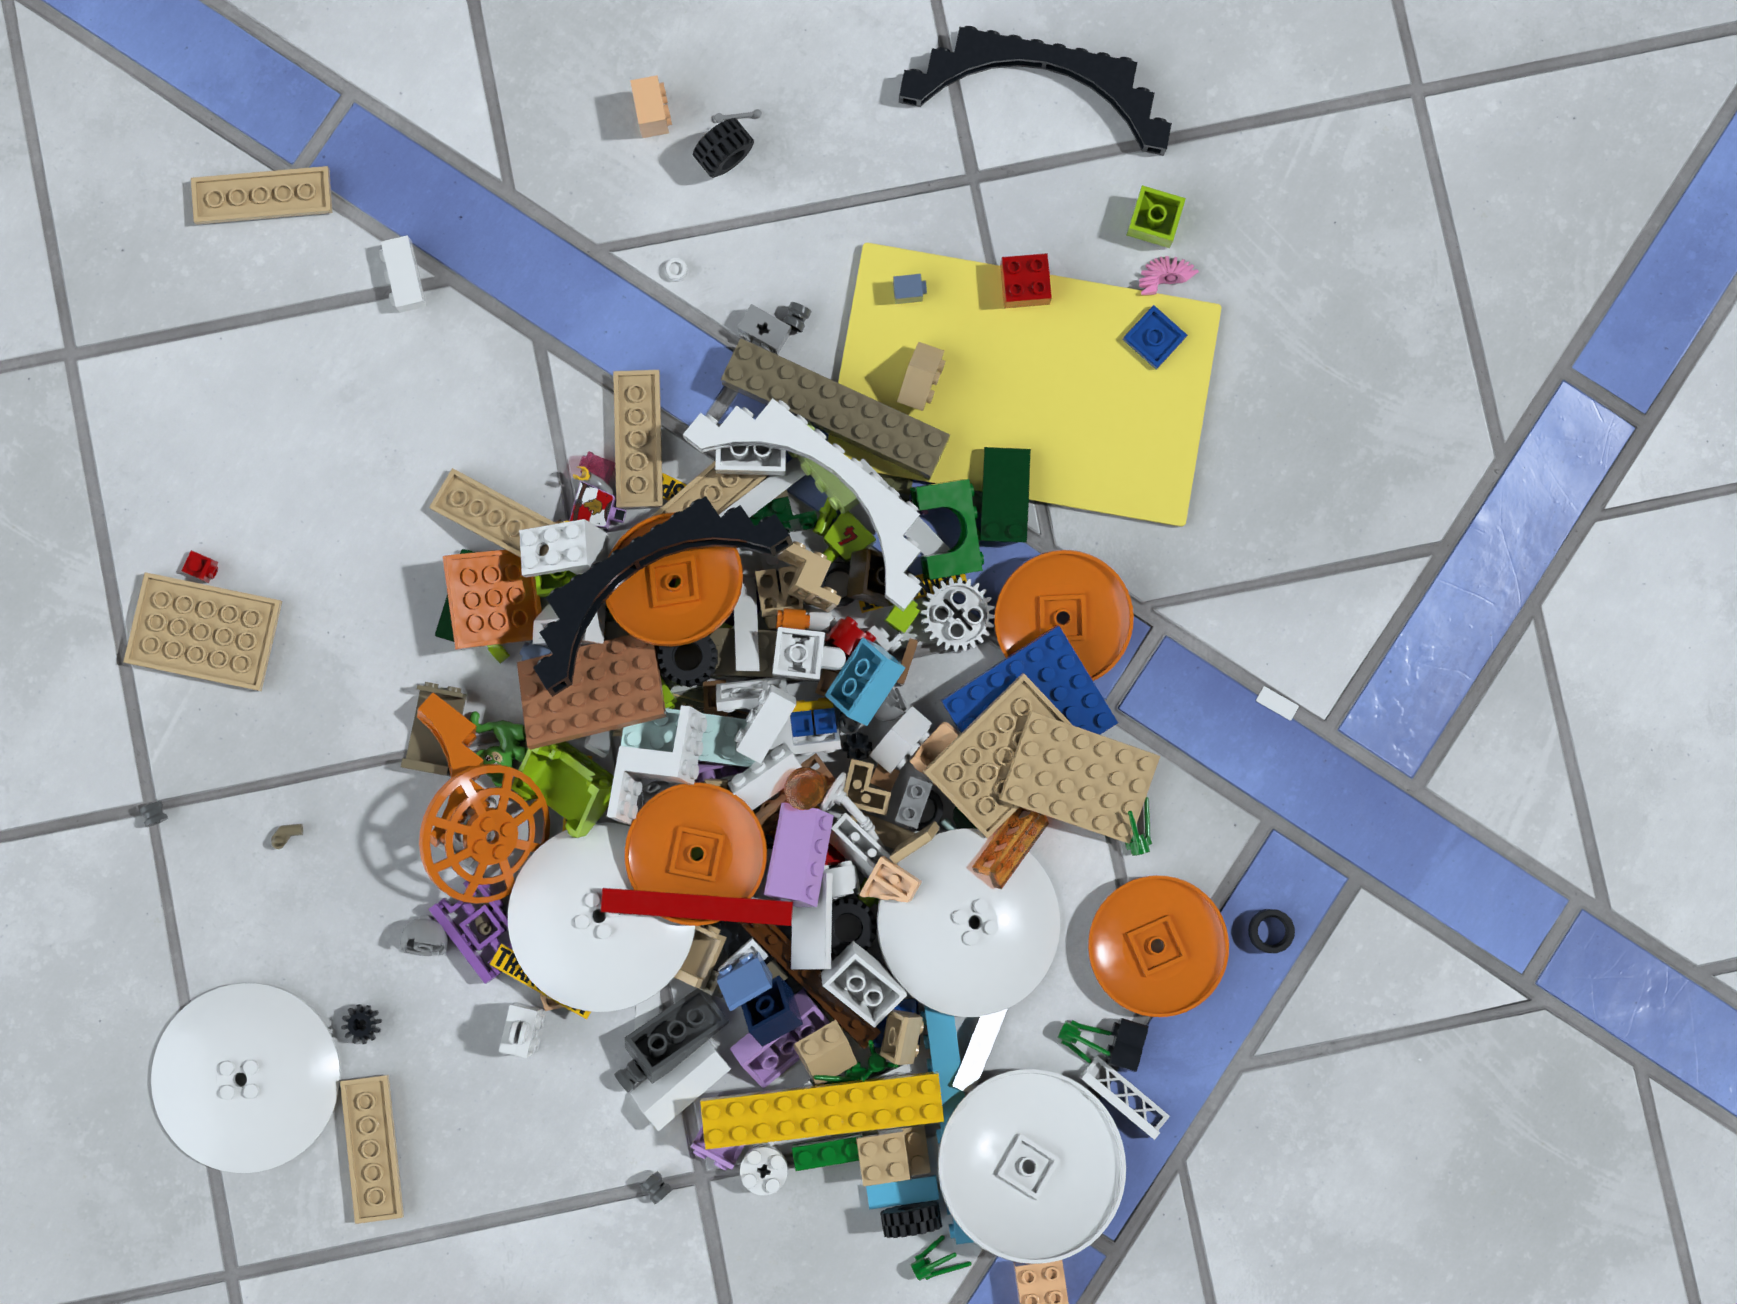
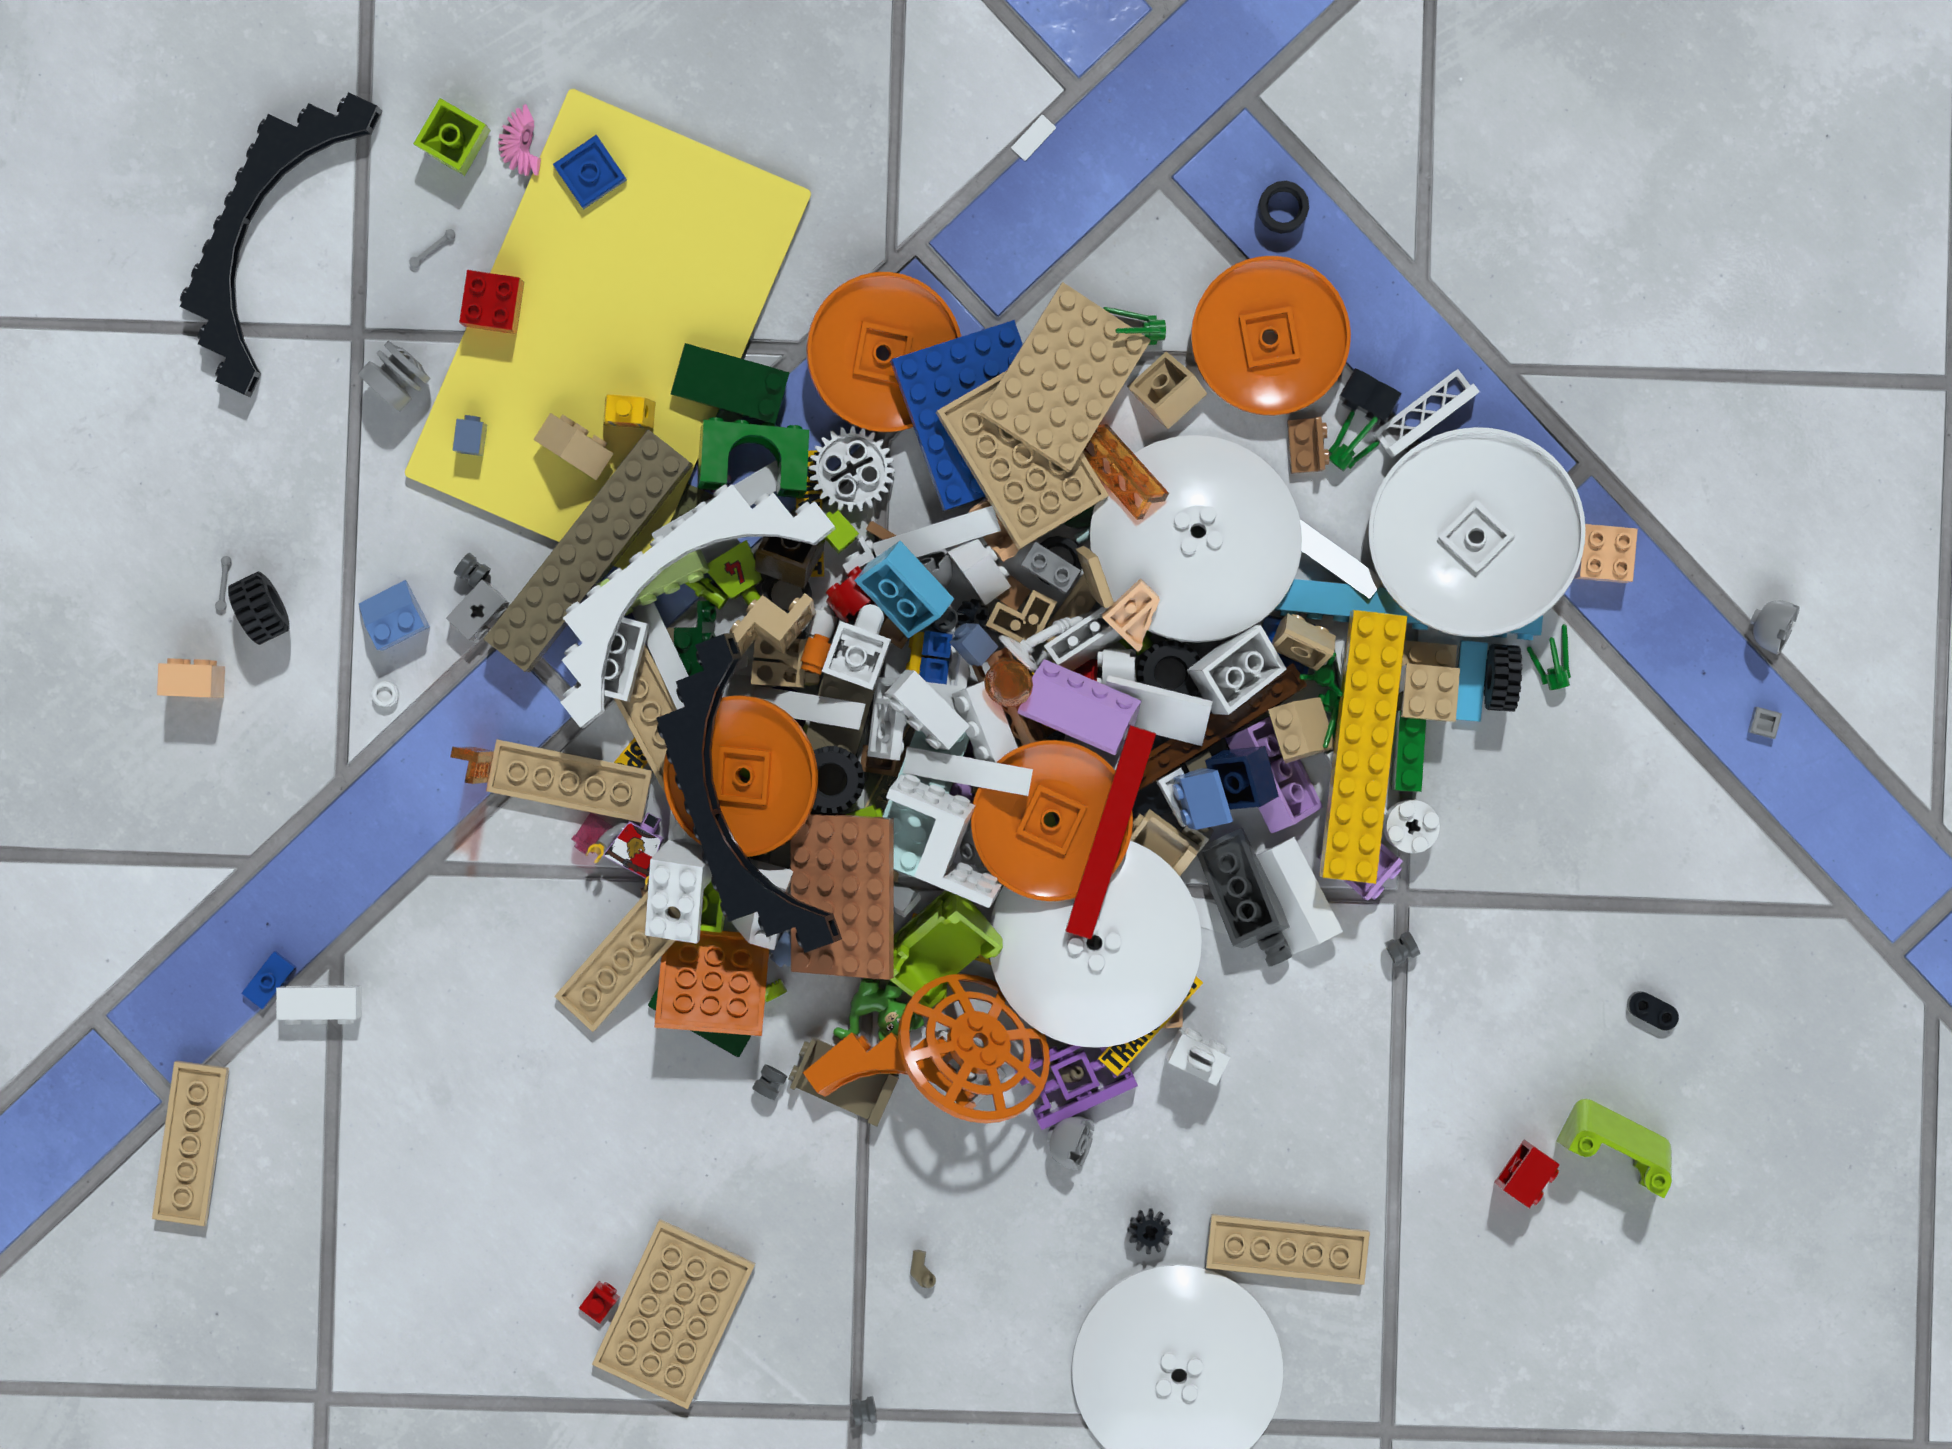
camera: 75 degrees left, 5 degrees up
none -> blue plate [241,951,296,1009]
none -> light grey wheel [358,341,431,412]
none -> medium blue slope [359,580,430,651]
none -> light grey hinge [409,229,455,268]
none -> clear orange fence [450,746,494,784]
none -> yellow torso [603,394,656,429]
none -> dark grey wheel [752,1064,788,1100]
none -> white sticker [872,506,1001,557]
none -> white sticker [903,747,1033,796]
none -> sand blue brick [949,623,998,666]
none -> tan slope [1127,352,1207,429]
none -> medium nougat bracket [1287,416,1329,474]

